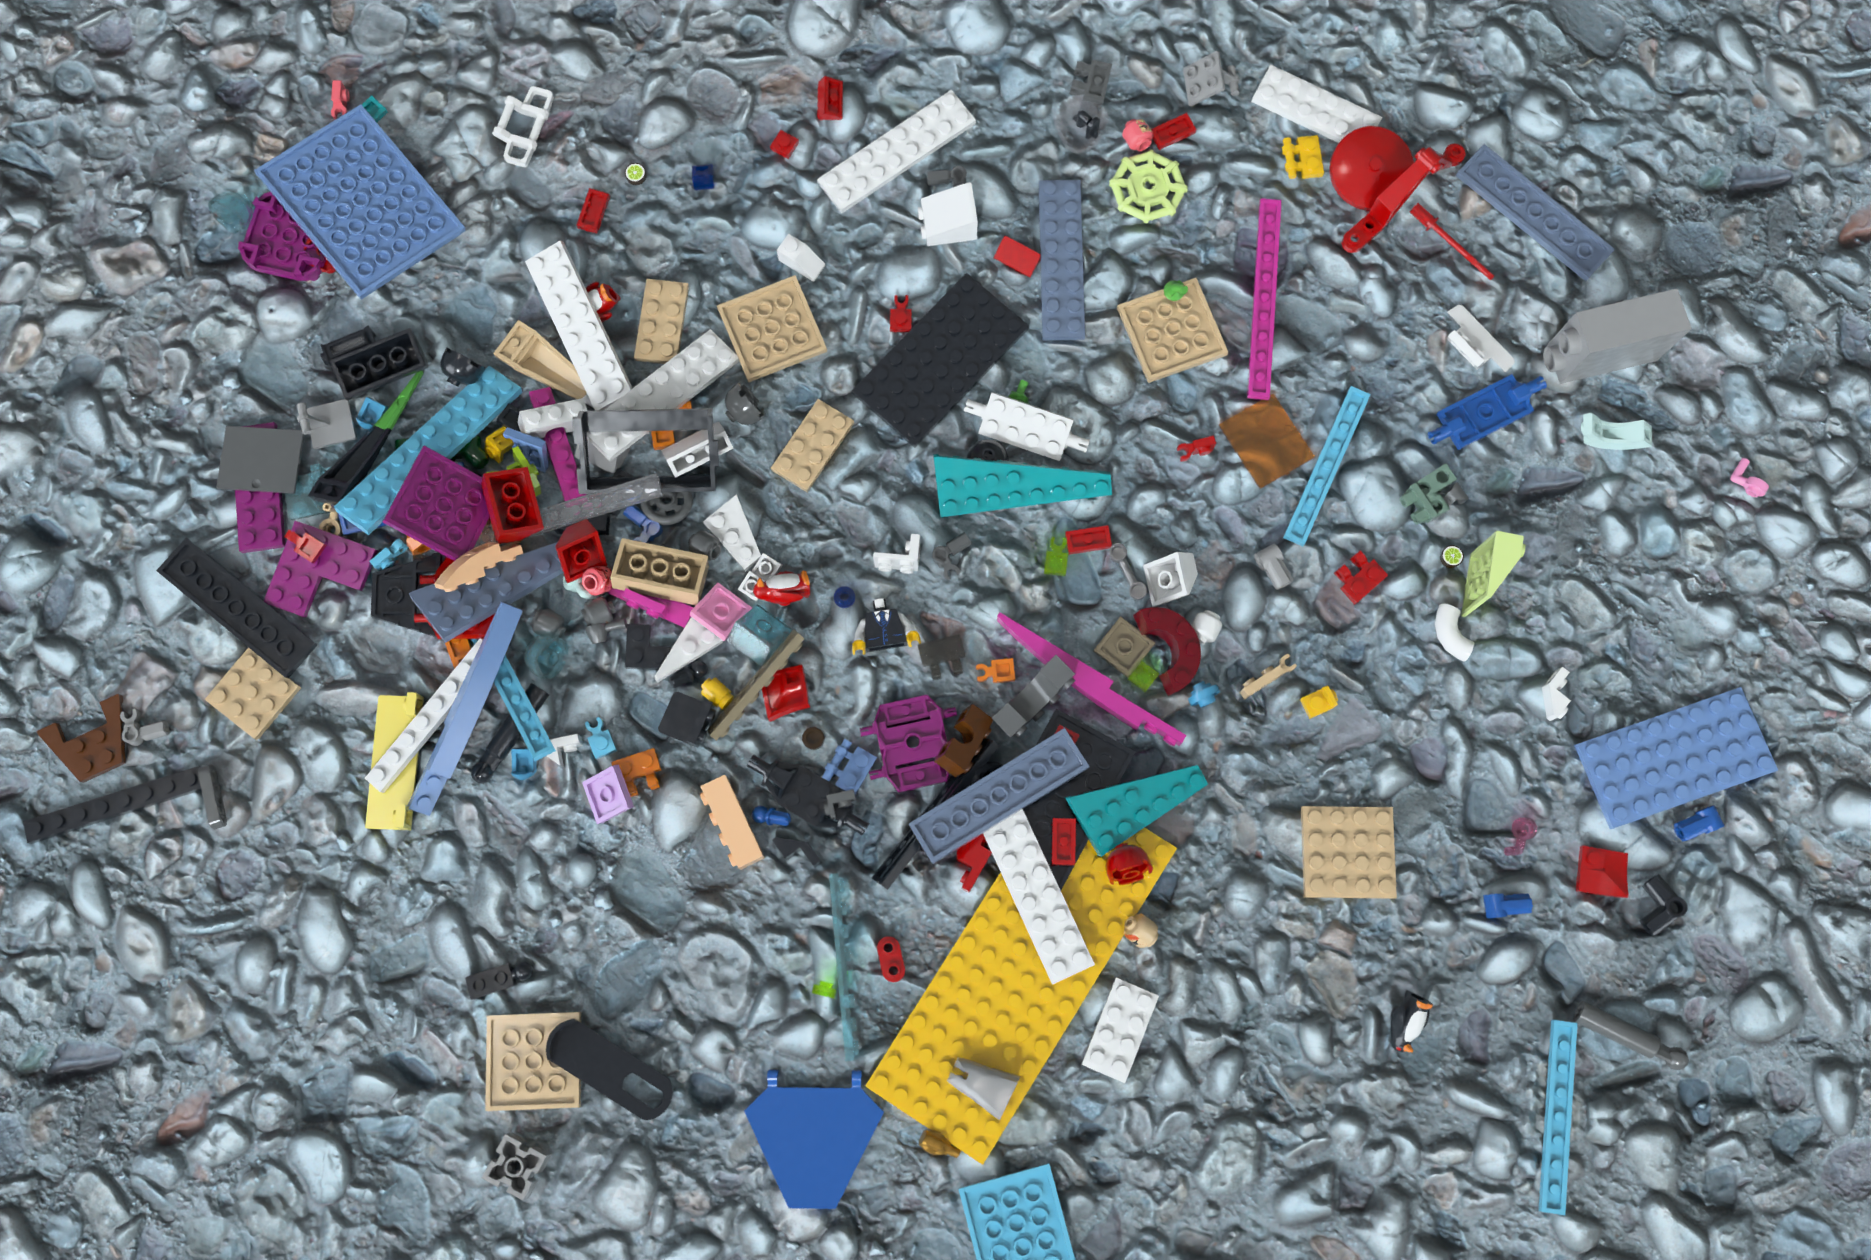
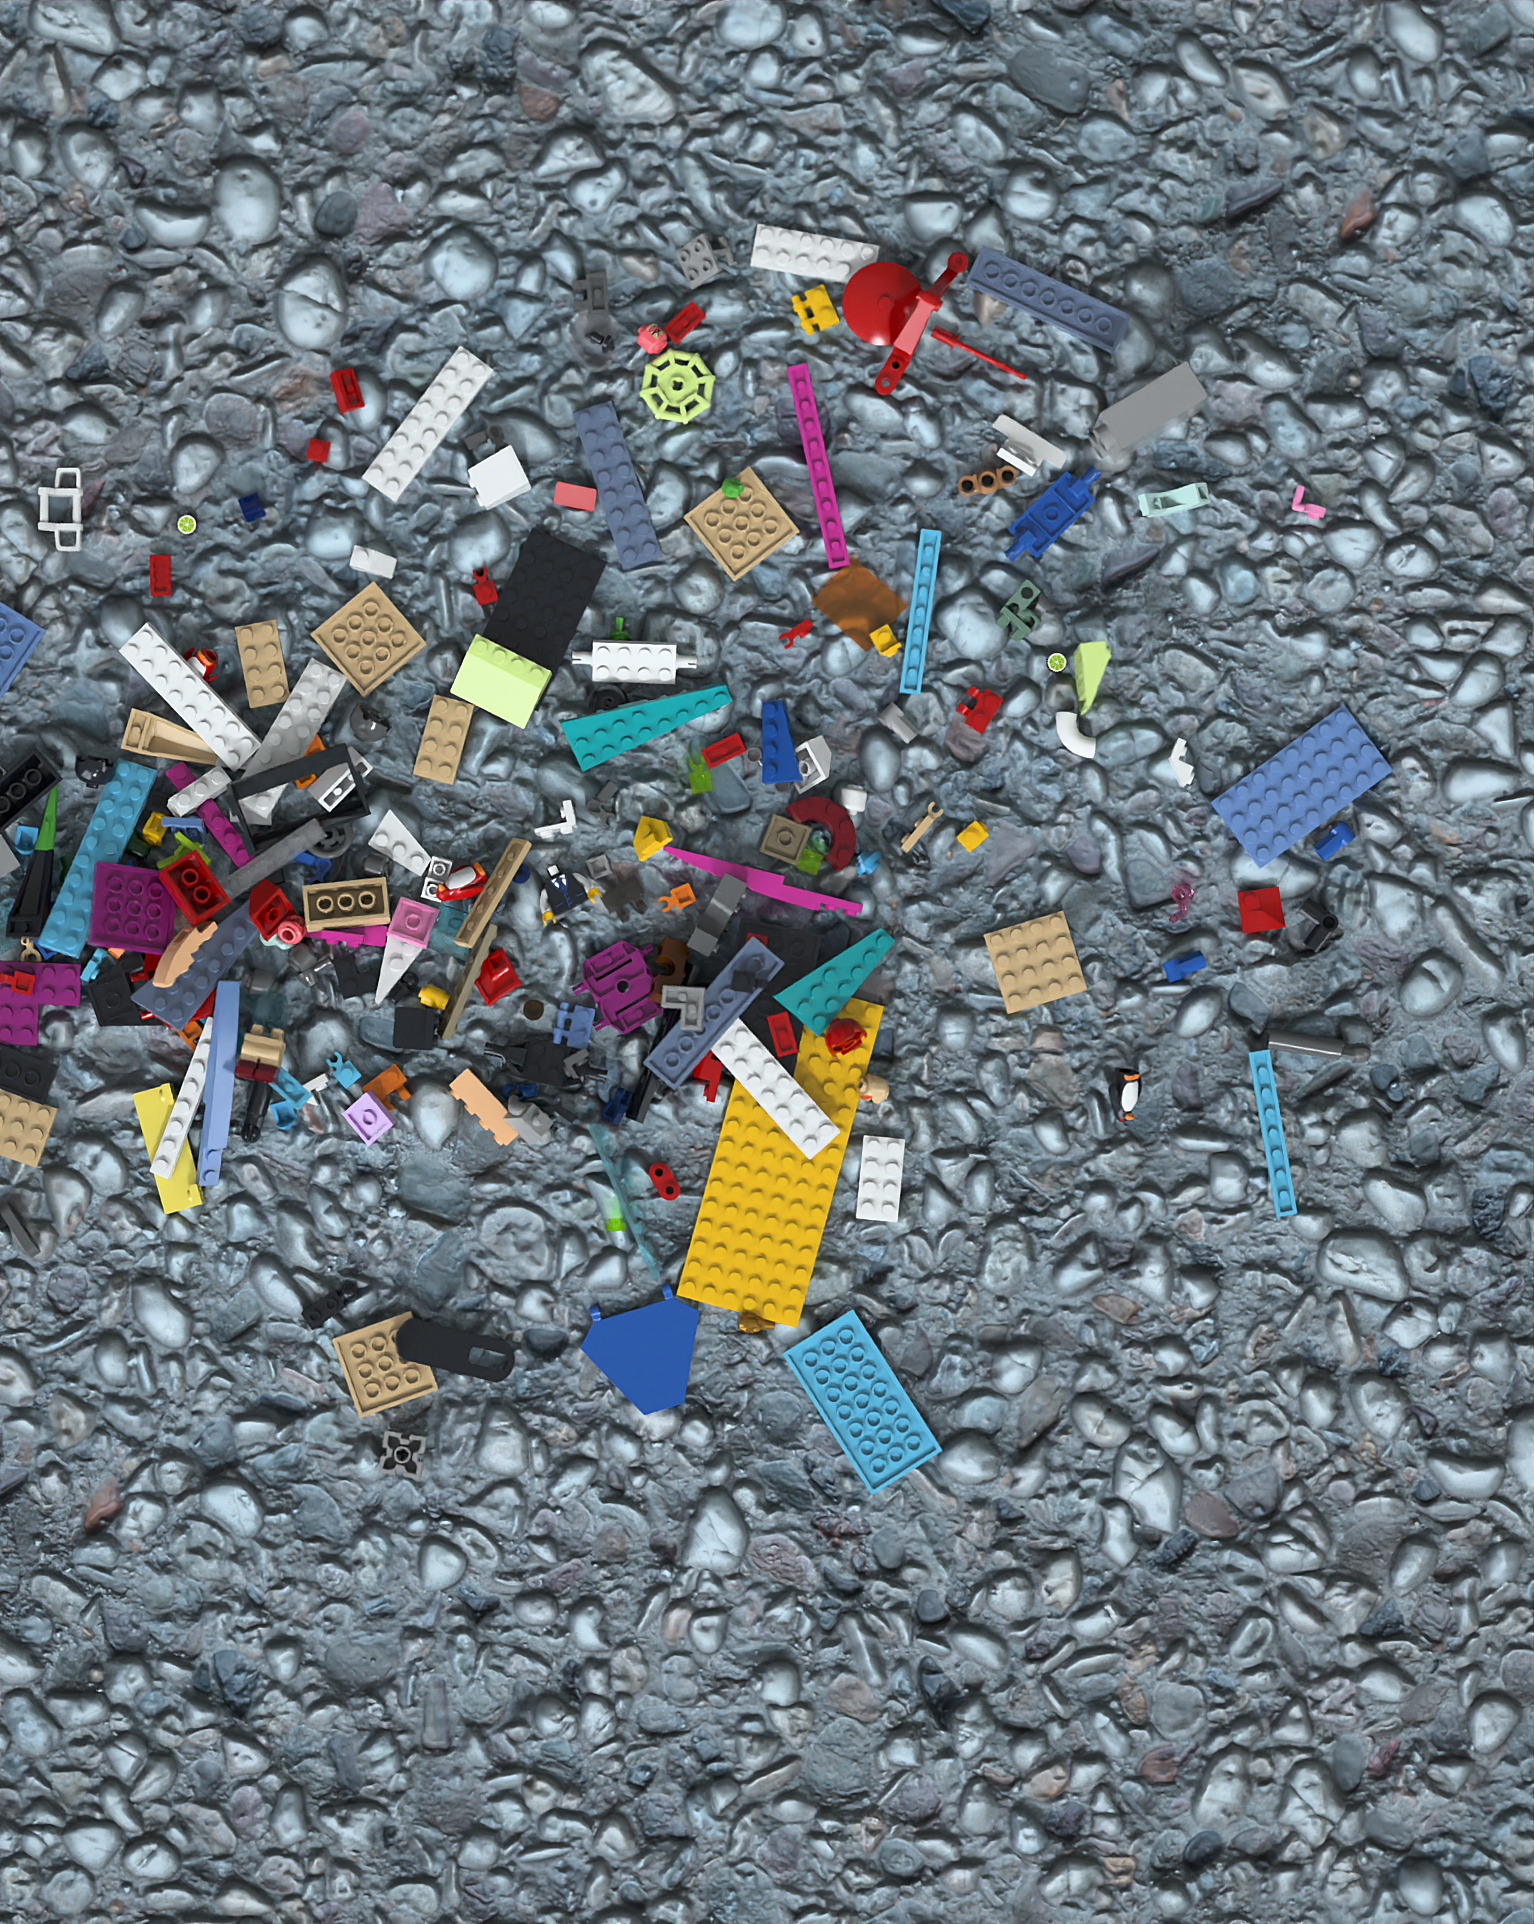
camera: 20 degrees left, 10 degrees up
light grey piece [947,1057,1020,1120] -> none
none -> tan hips [234,1024,286,1085]
none -> yellowish green slope [450,634,552,729]
none -> tan plate [453,837,532,948]
none -> light grey torso [503,1086,559,1145]
none -> light grey tile [586,853,612,880]
none -> dark blue plate [601,1087,633,1126]
none -> yellow plate [633,815,673,862]
none -> light grey plate [661,986,706,1031]
none -> black plate [731,970,769,994]
none -> blue wing [762,700,803,784]
none -> yellow bracket [869,624,902,657]
none -> medium nougat piece [957,466,1017,497]

